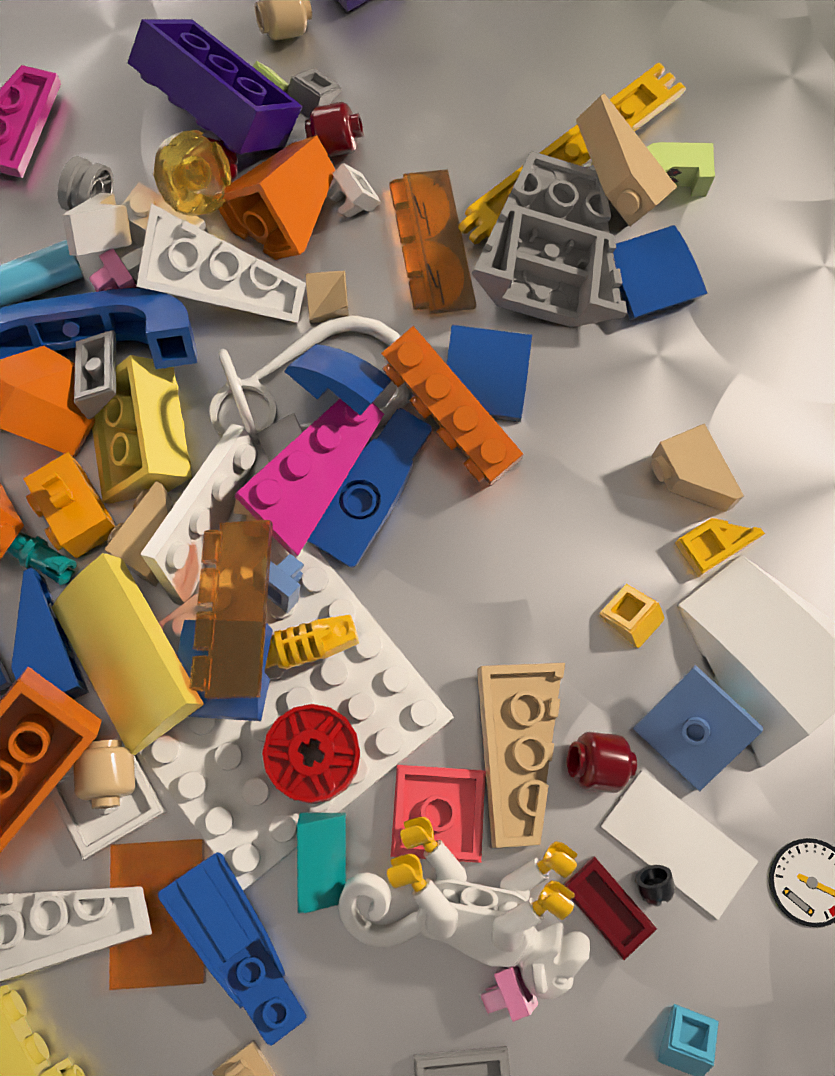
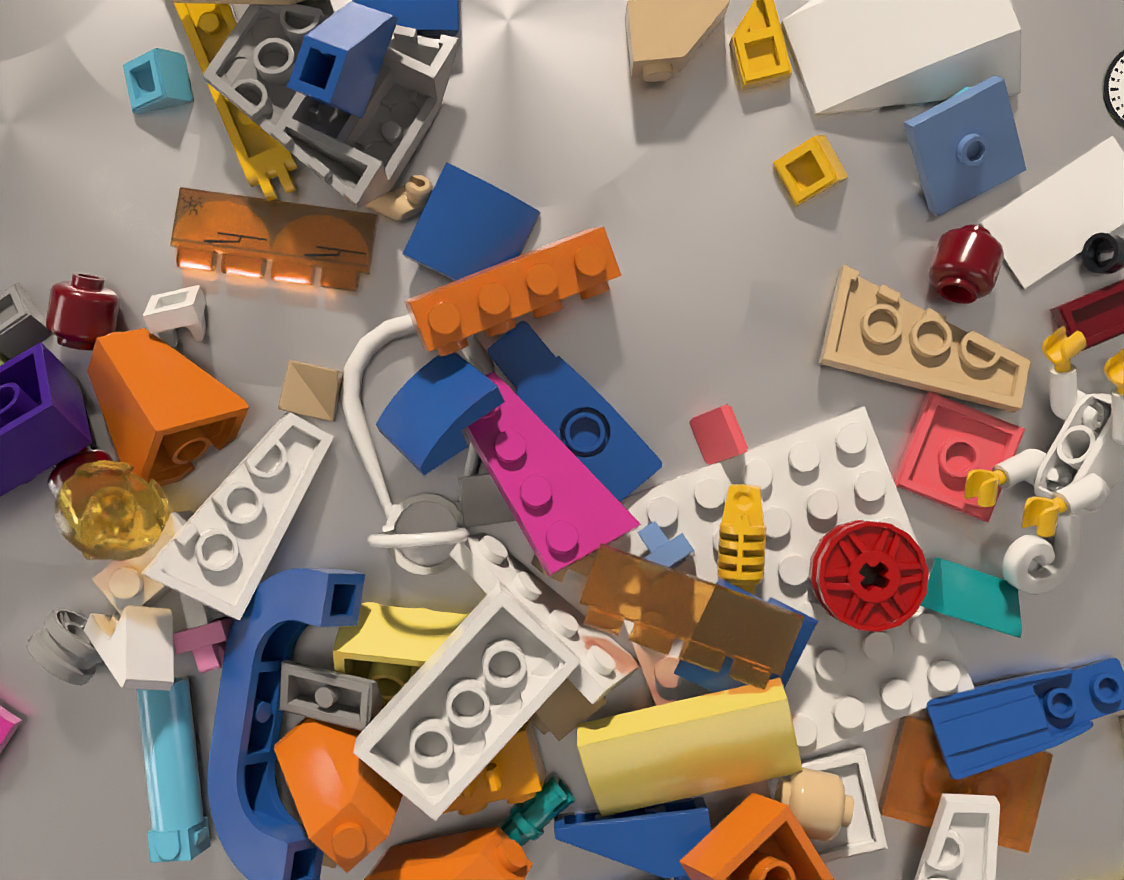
camera: 65 degrees left, 15 degrees up
none -> medium azure slope [123,48,193,114]
none -> blue slope [287,1,398,119]
none -> white slope [353,582,581,821]
none -> tan arm [364,175,433,221]
none -> coral slope [690,404,748,464]

